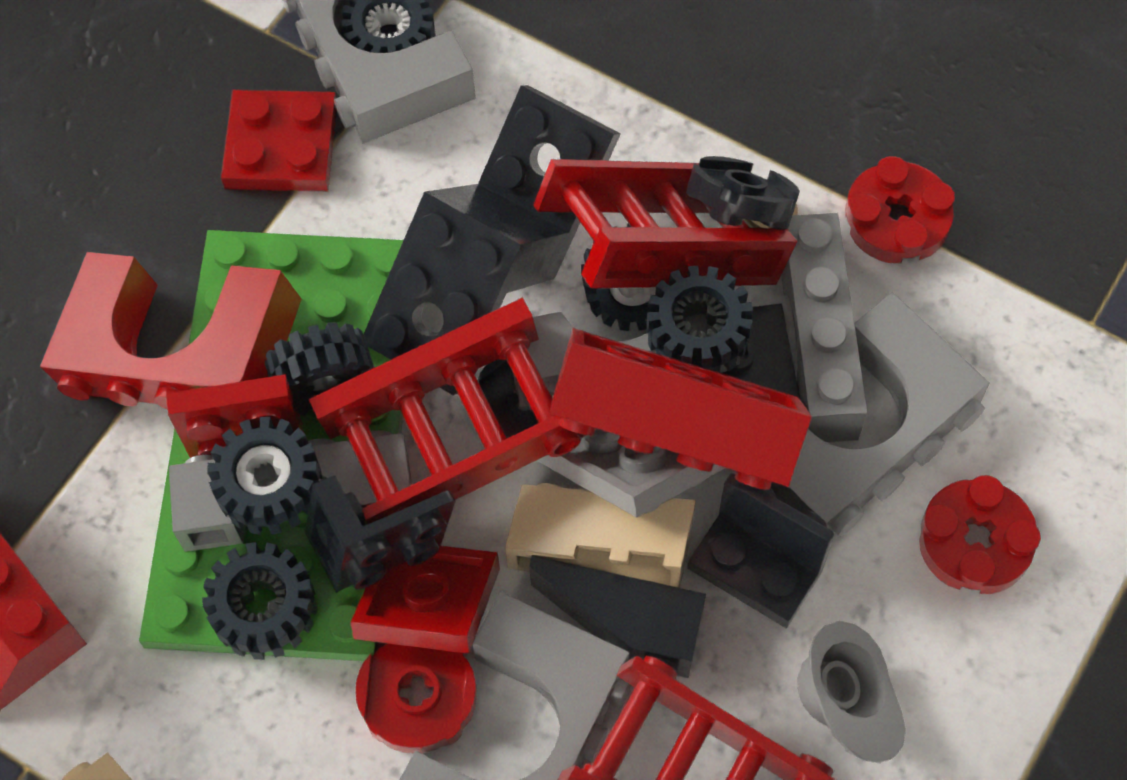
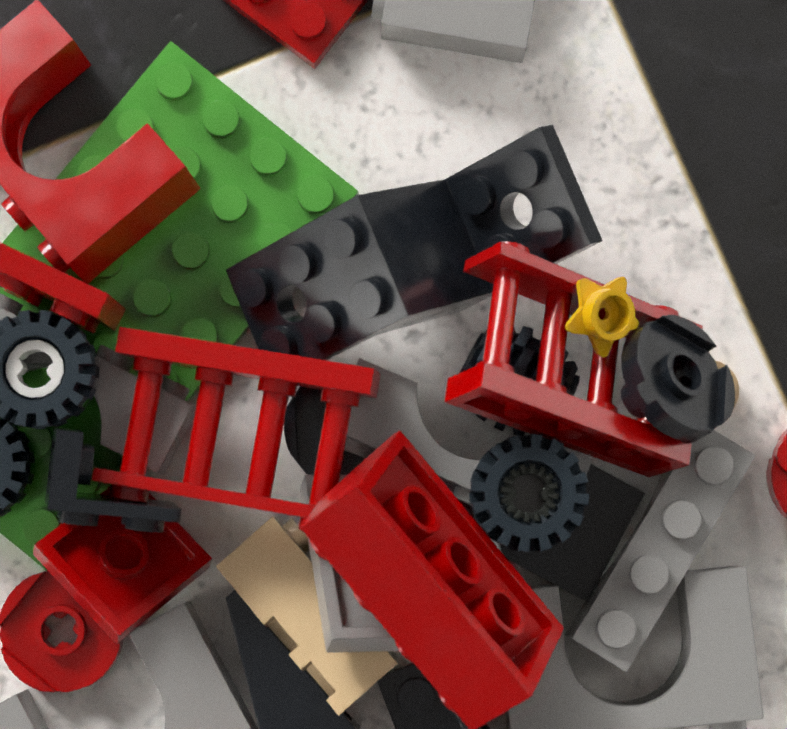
camera: 30 degrees right, 20 degrees up
black bush [264,323,375,416] -> none
none -> yellow plate [565,276,639,357]

